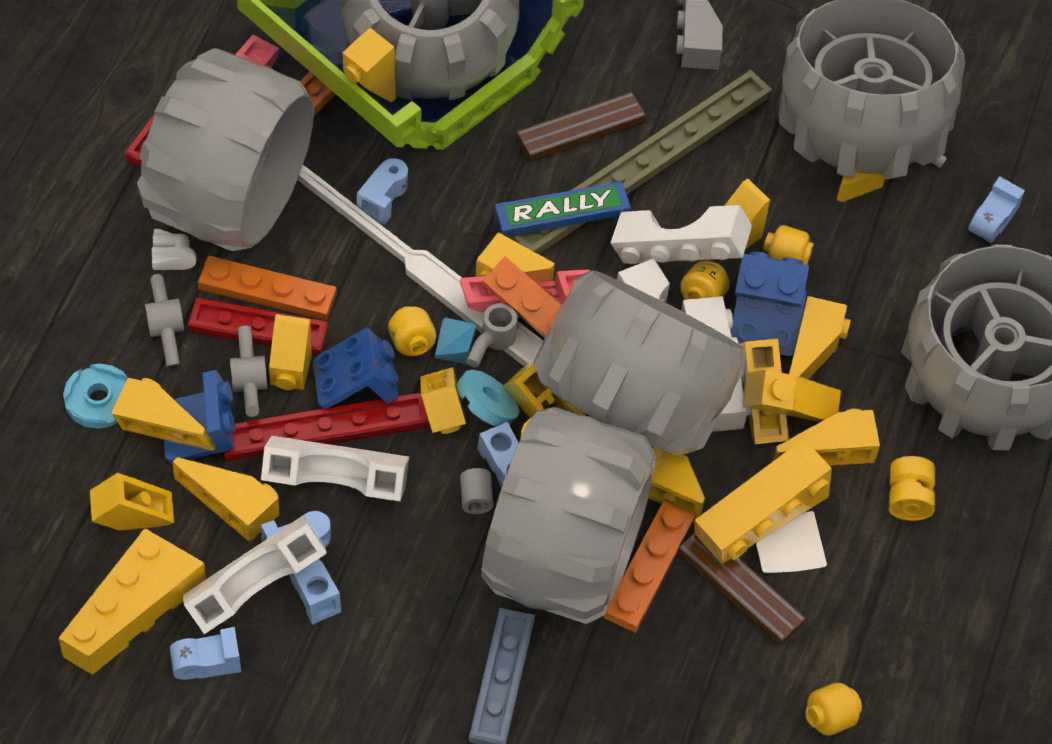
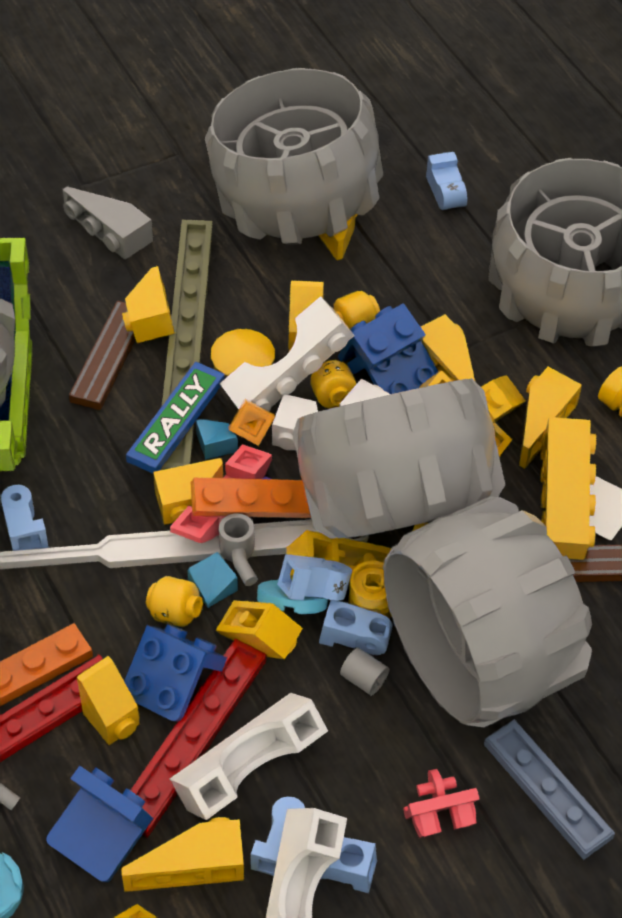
camera: 45 degrees left, 5 degrees down
yellow slope [111,378,216,451] -> none
light grey piece [230,326,267,417] -> none
none -> yellow slope [122,266,175,343]
none -> dark azure slope [196,420,238,460]
none -> yellow dish [211,329,275,377]
none -> light orange tile [228,399,275,446]
none -> light blue leg [277,554,352,601]
none -> coral hips [403,769,480,838]

